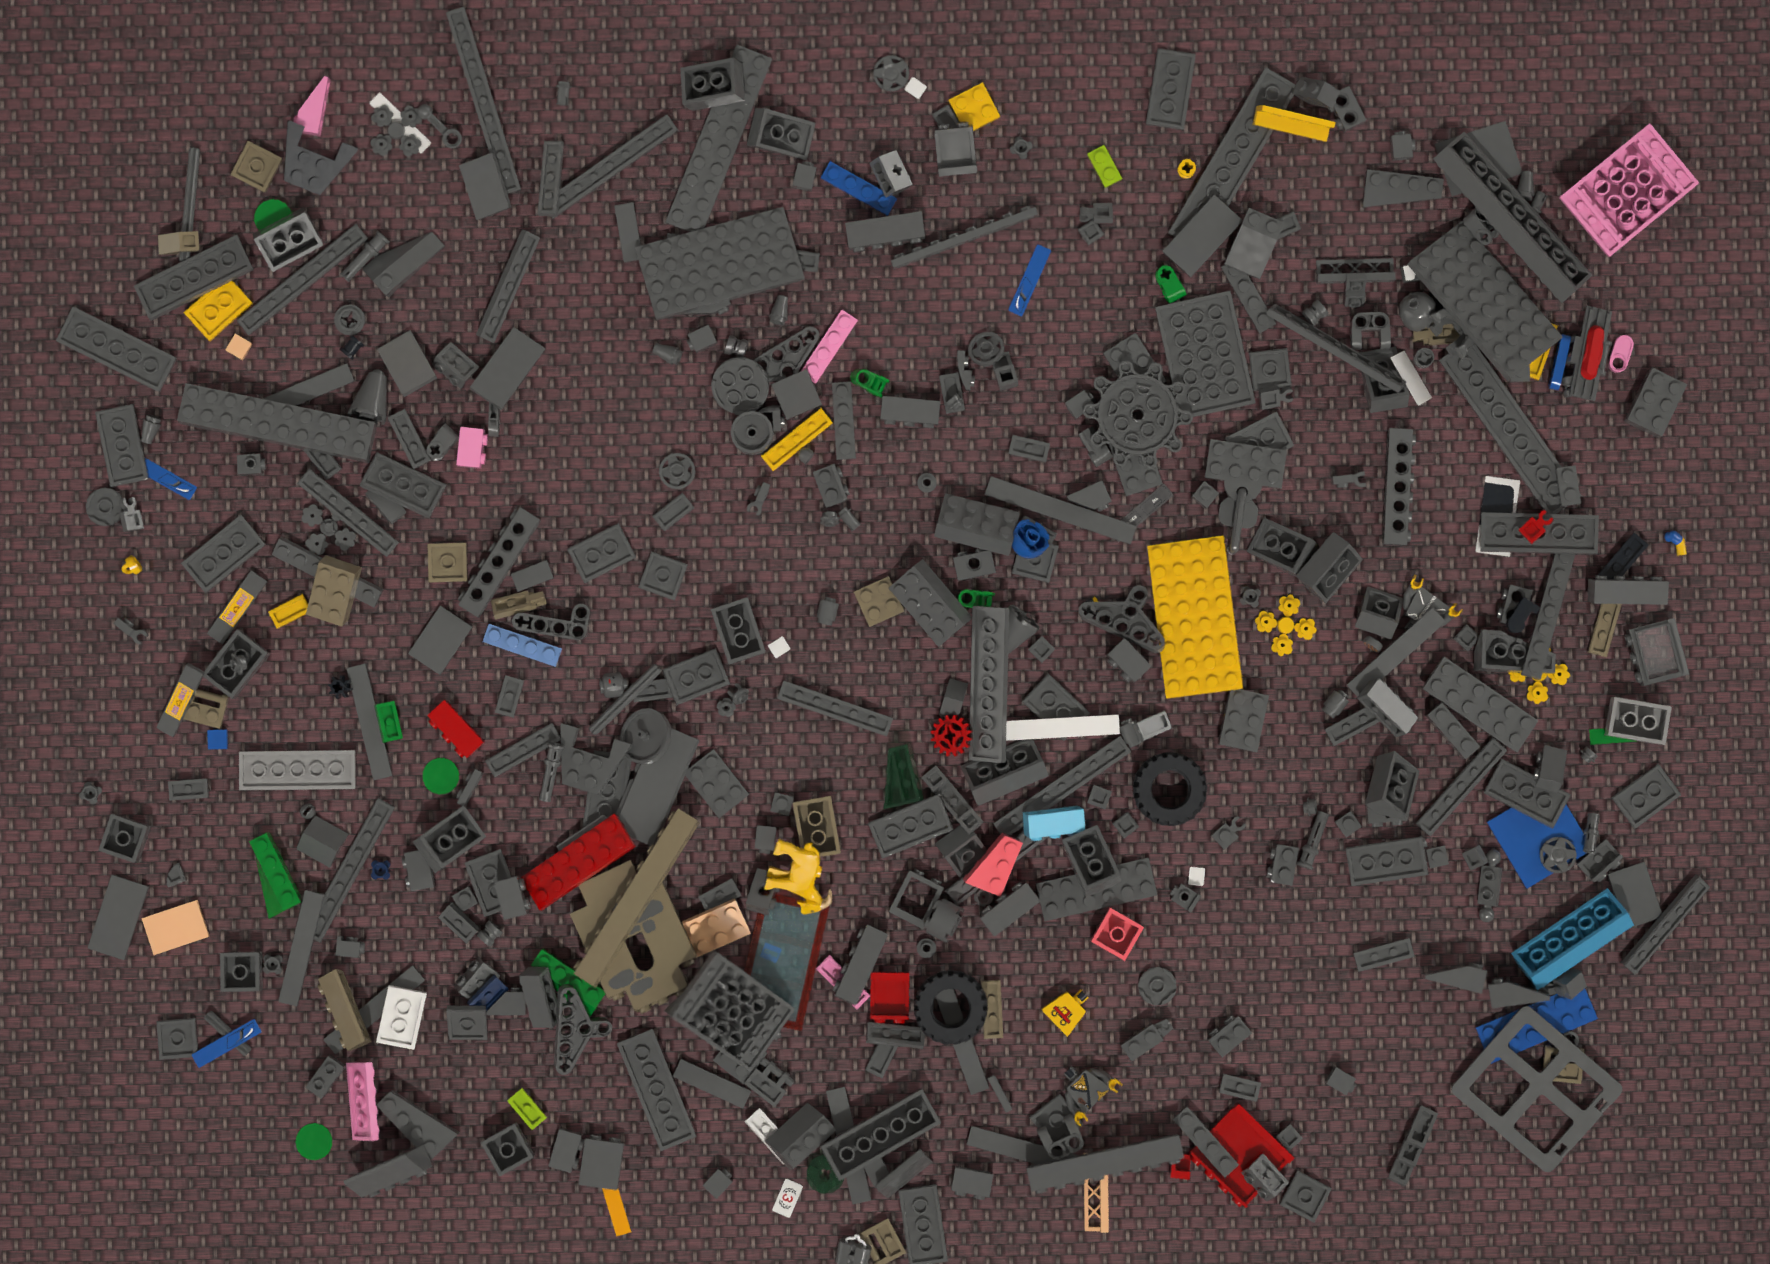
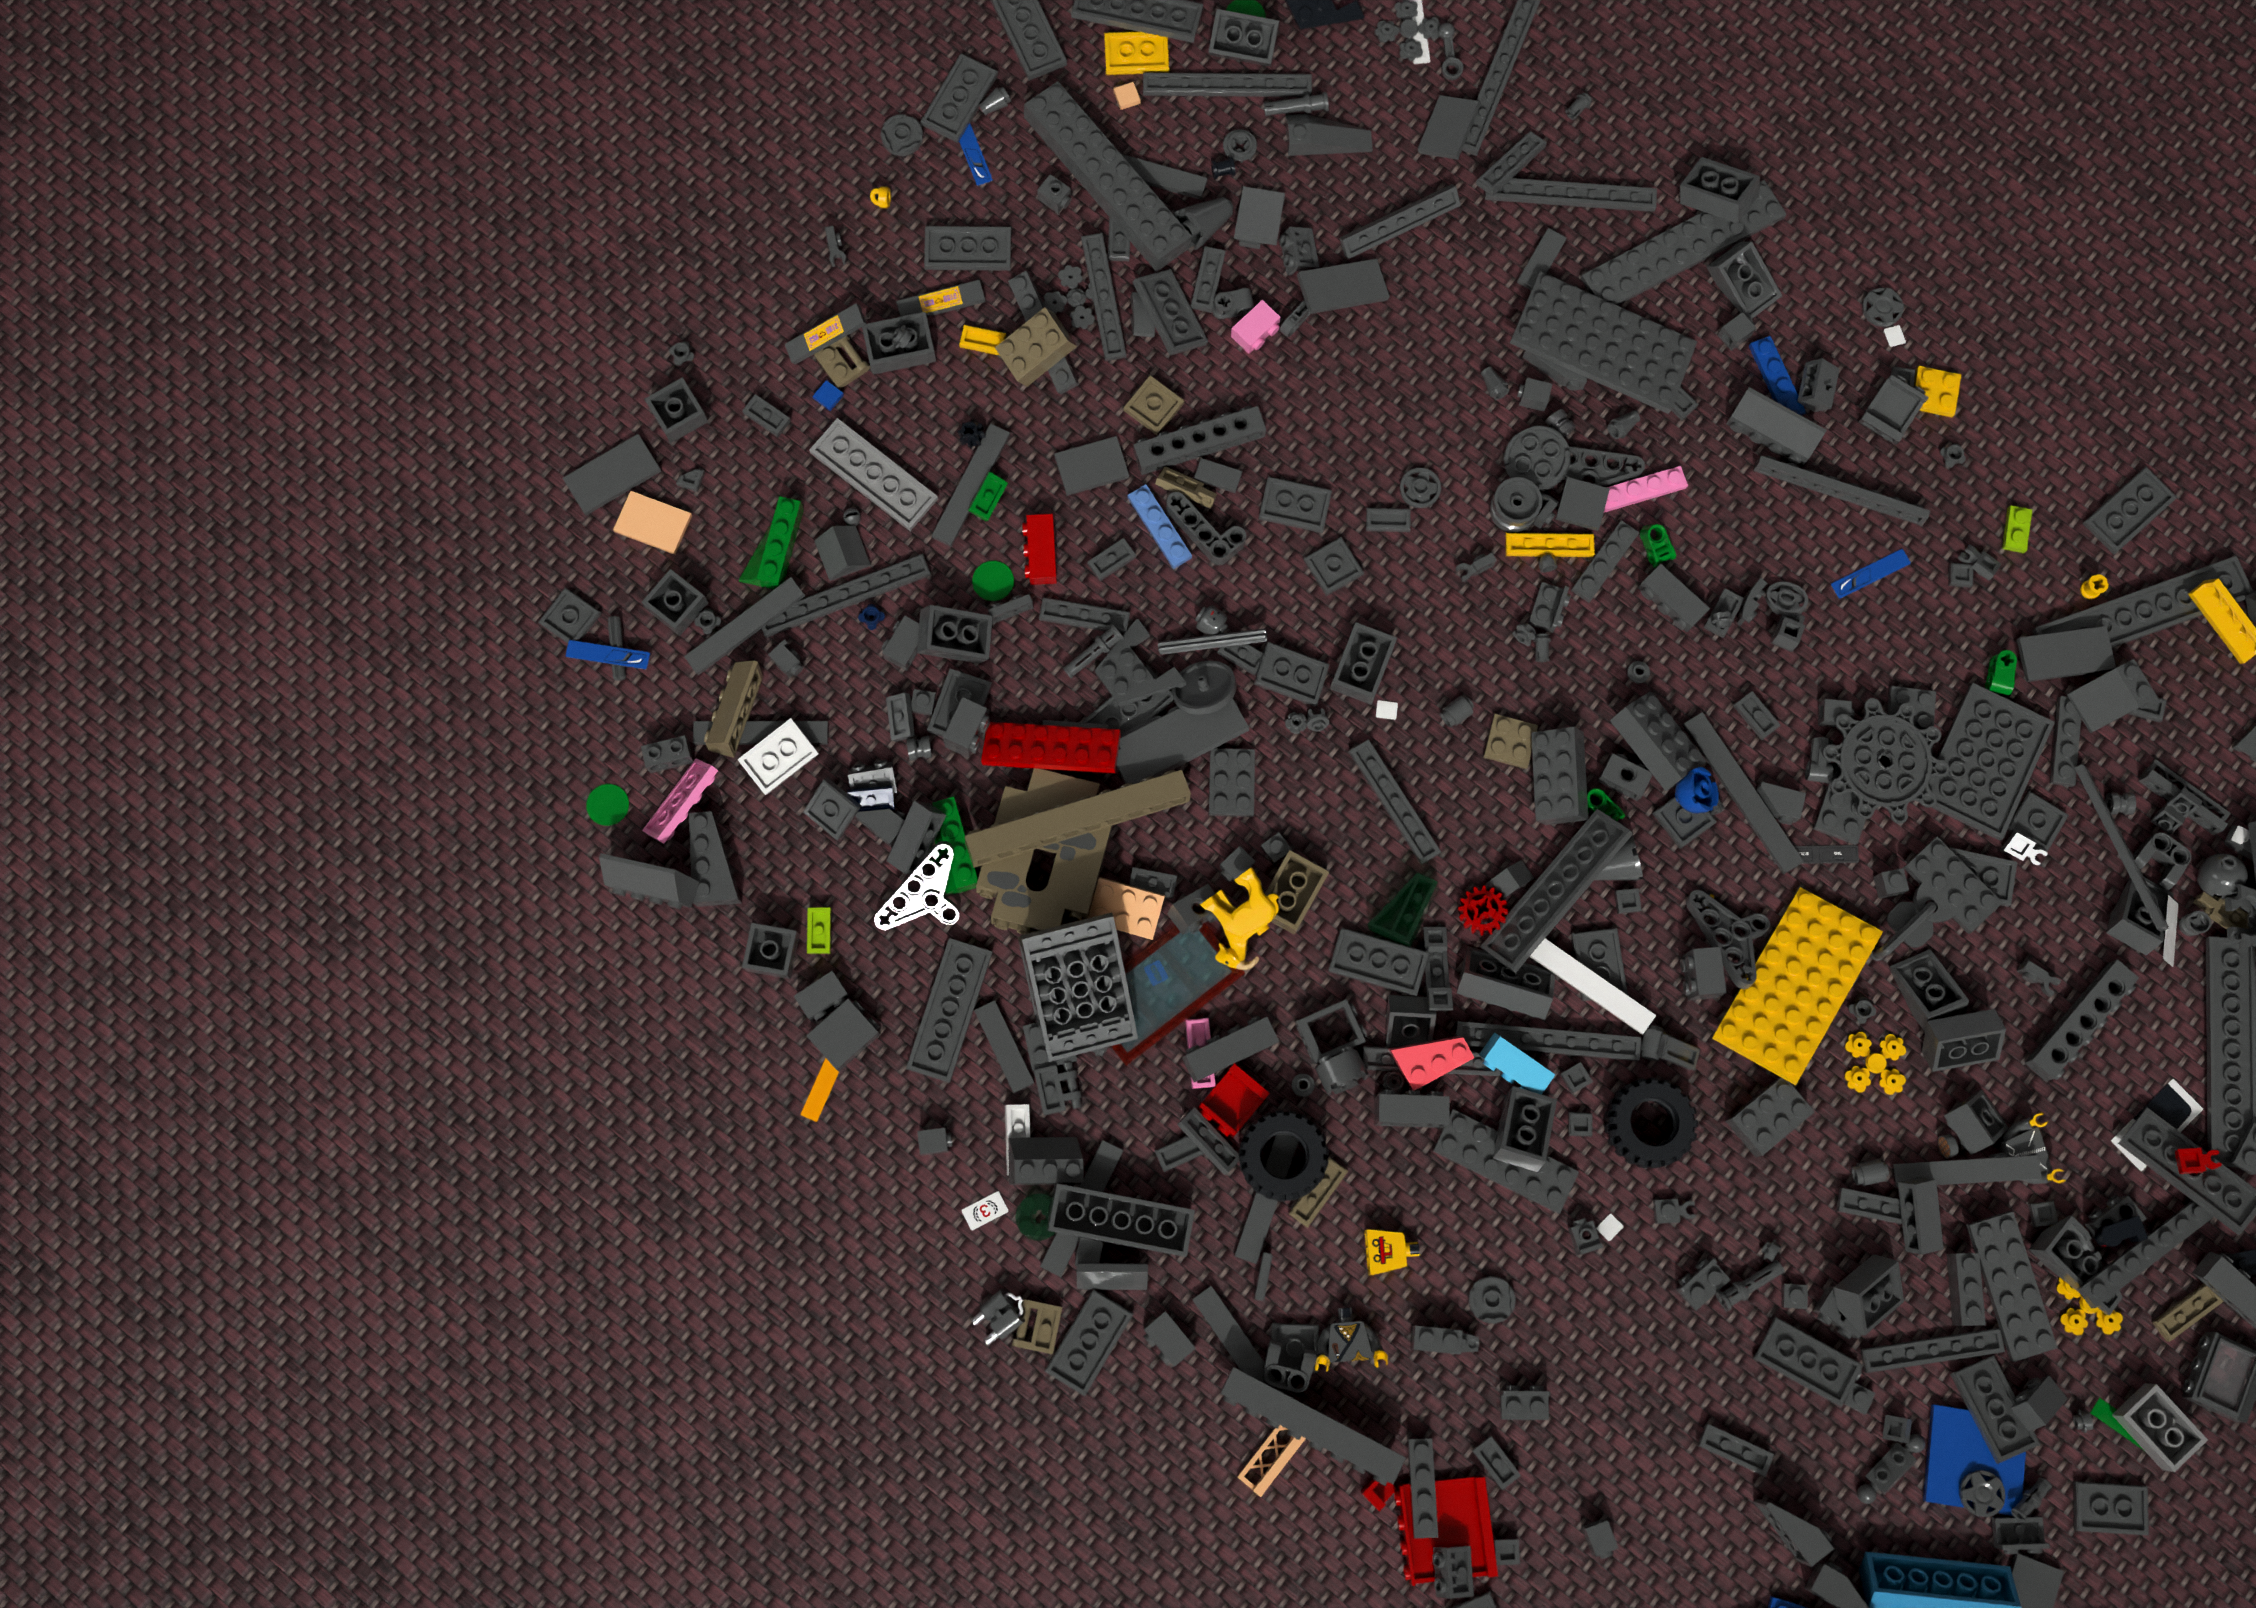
camera: 35 degrees right, 10 degrees down
dark grey plate [119,497,144,532] -> none
coral brick [1090,907,1144,961] -> none

